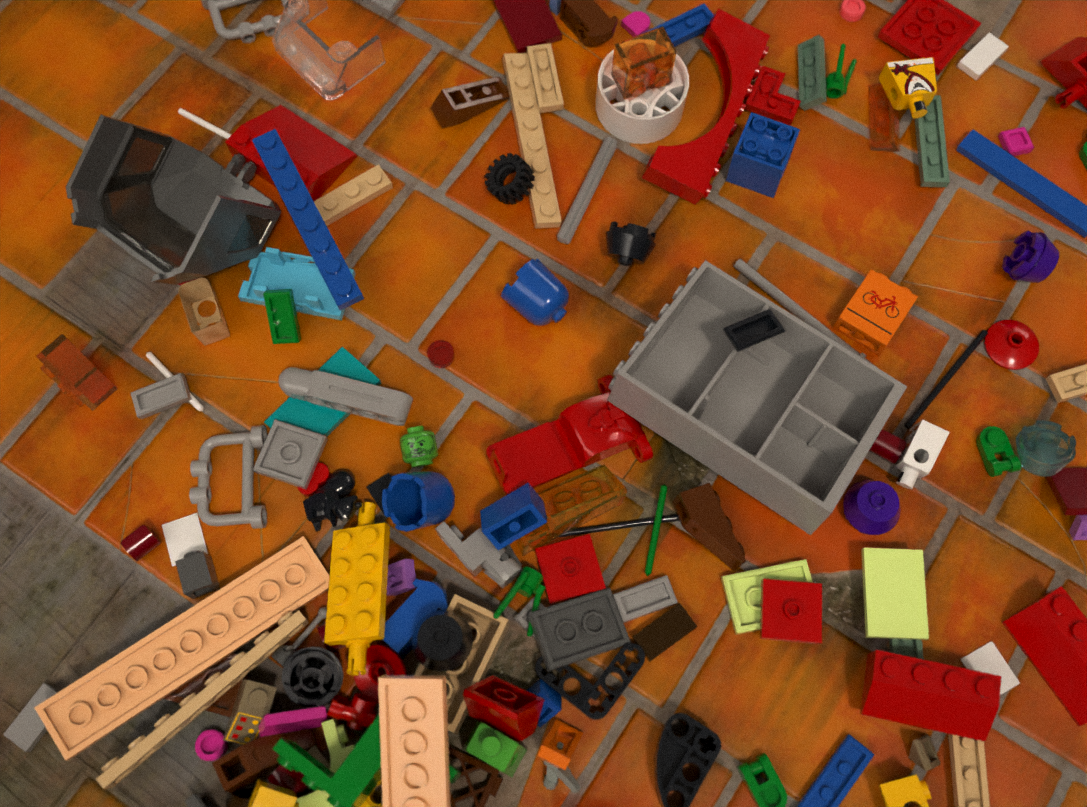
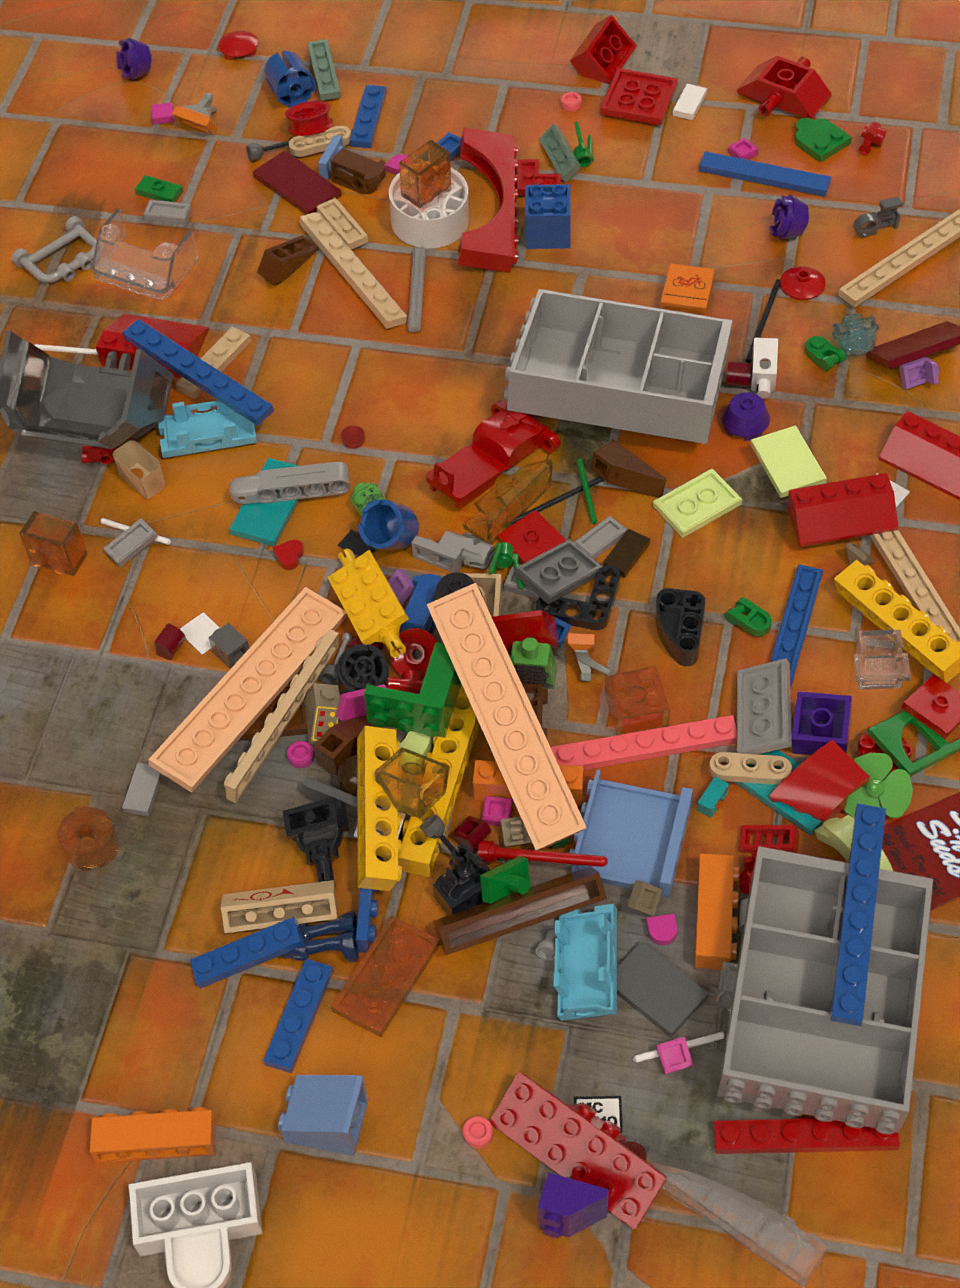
camera: 20 degrees left, 15 degrees down
light grey bar [189,425,268,529] -> none
light grey tile [253,420,328,490] -> none
green plate [263,289,301,344] -> none
black animal [303,469,362,532] -> none
blue brick [480,483,547,550] -> none
black tyre [485,153,535,204] -> none
blue cylinder [501,259,569,326] -> none
black cone [605,221,656,266] -> none
black tile [723,309,785,352] -> none
red plate [760,579,822,644] -> none
clear orange slope [869,83,900,152] -> none
yellow torso [879,57,937,118] -> none
sand green plate [914,95,950,187] -> none

